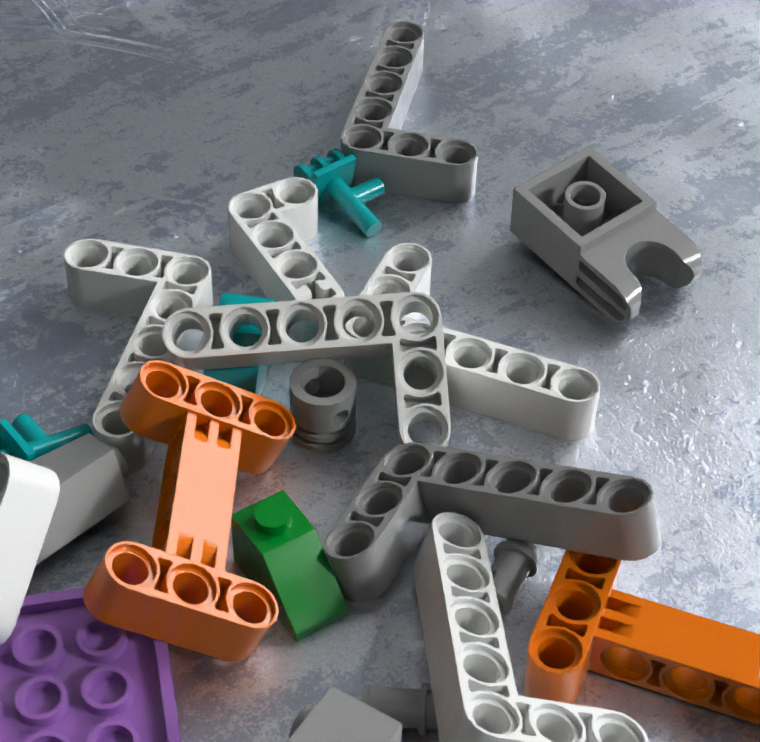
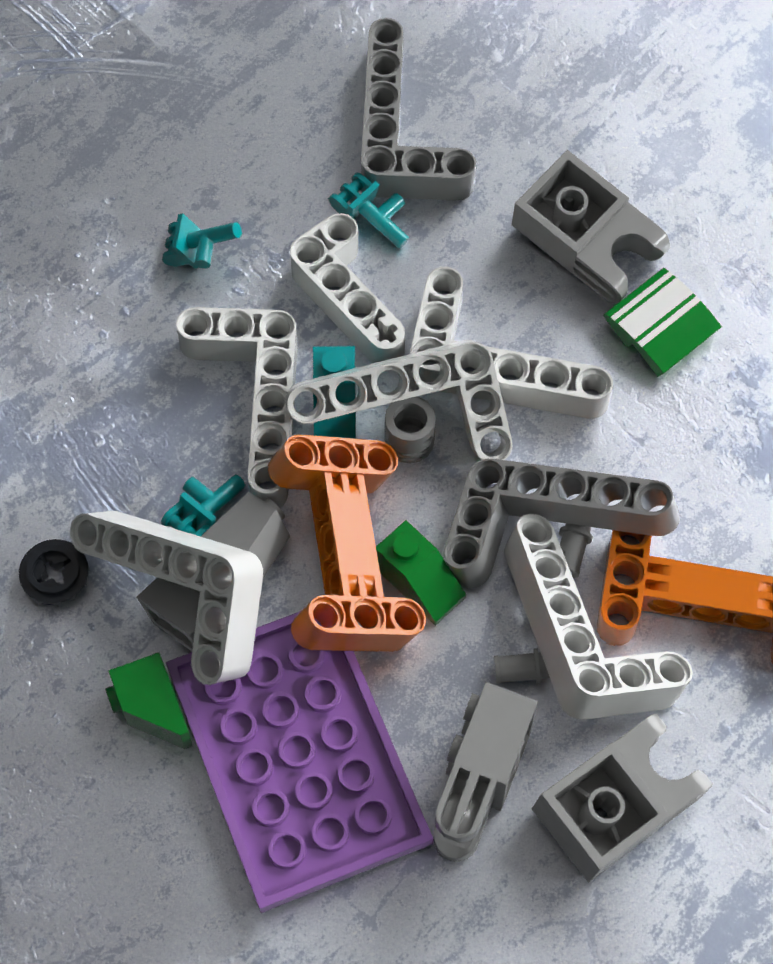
camera: 10 degrees left, 20 degrees up
none -> teal arm [162,213,242,269]
none -> green slope [603,268,722,377]

